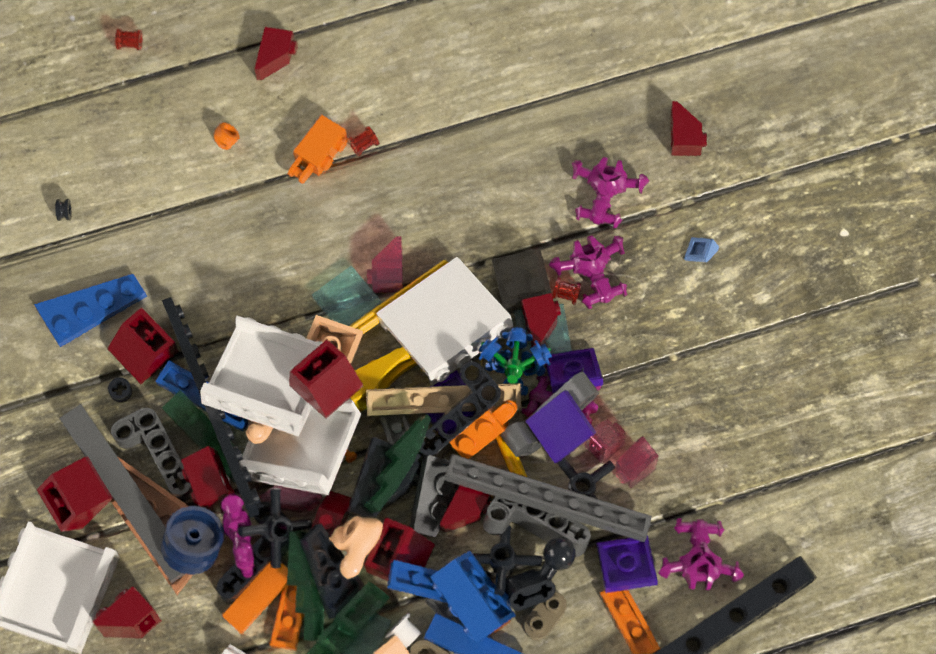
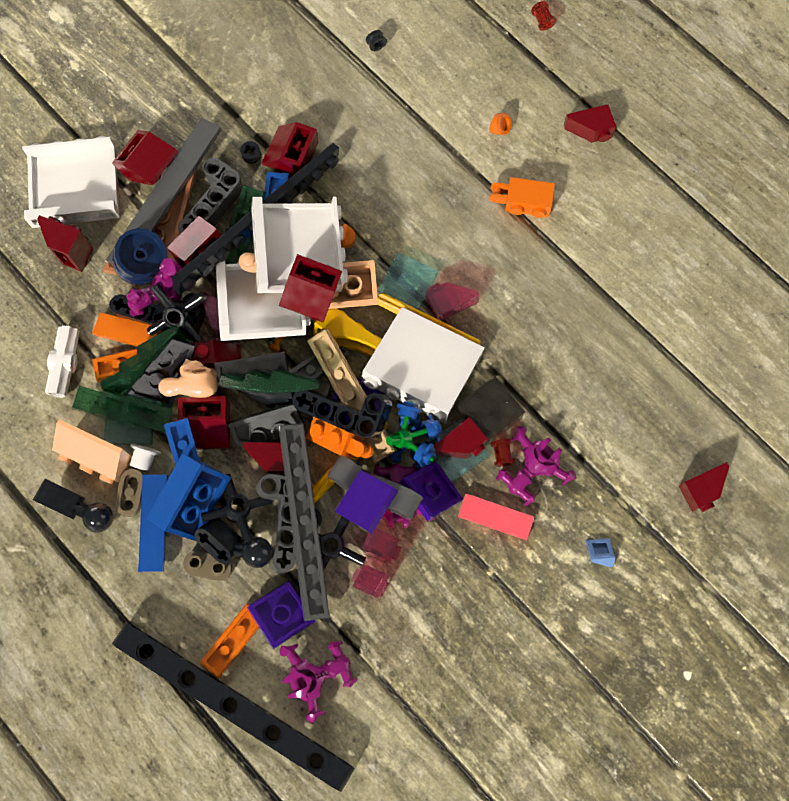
camera: 65 degrees right, 5 degrees up
blue wing [34,274,147,347] -> none
clear red bush [347,126,380,157] -> none
magenta piece [571,157,650,228] -> none
none -> coral tile [458,494,534,540]

